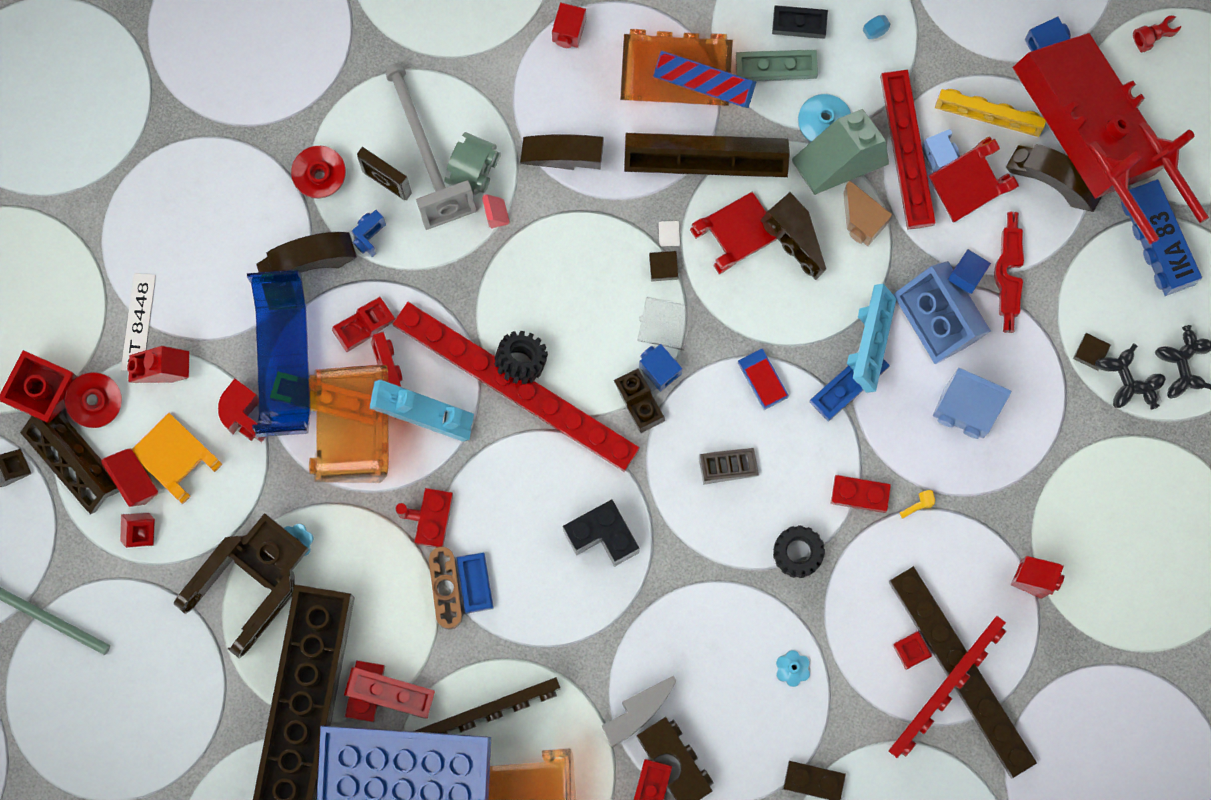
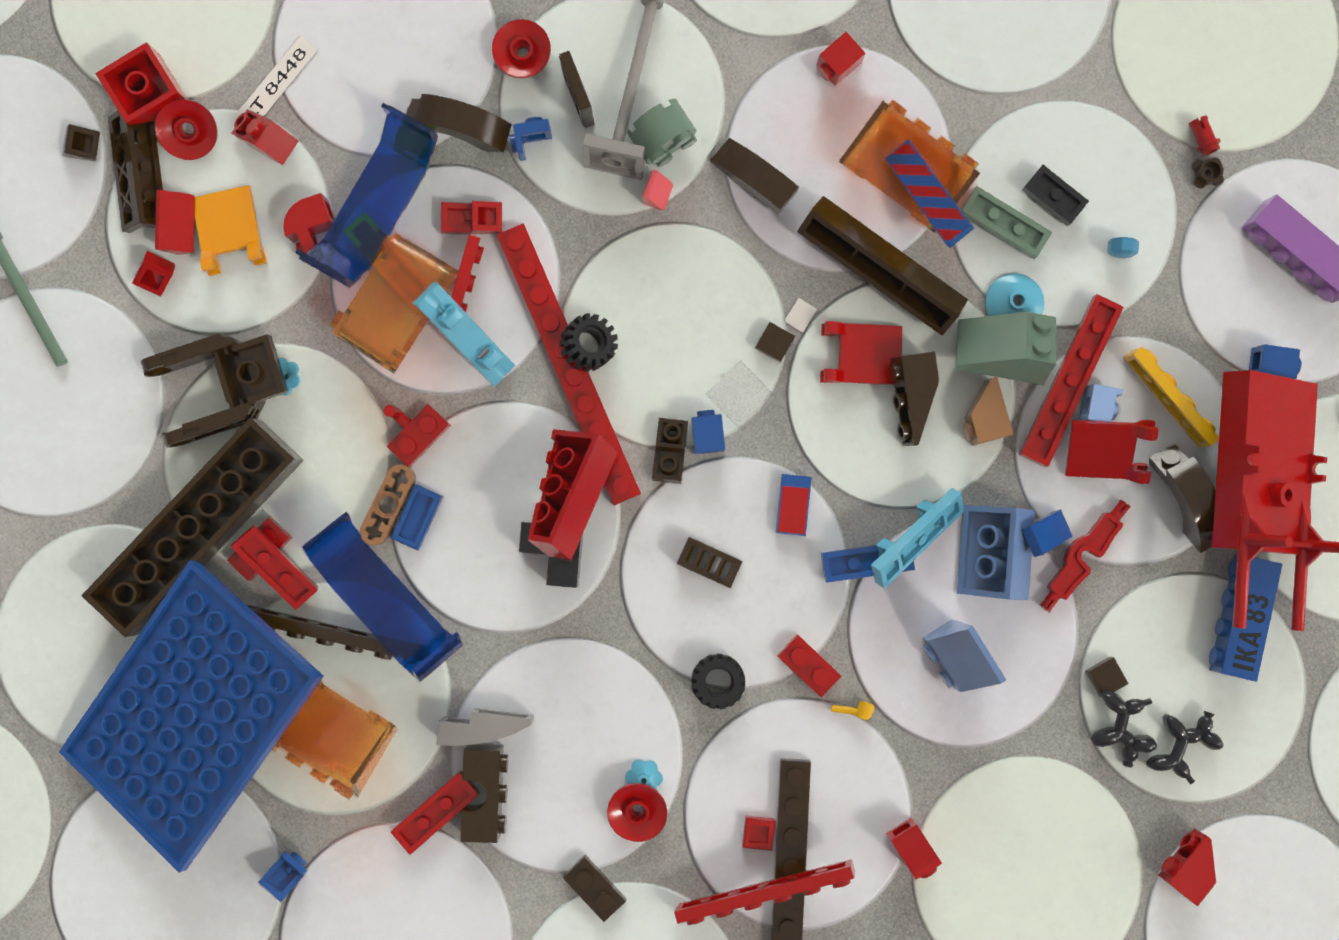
camera: 30 degrees right, 10 degrees up
none -> clear blue windscreen [302,512,463,682]
none -> red wedge [527,429,618,560]
none -> red dish [607,783,668,842]

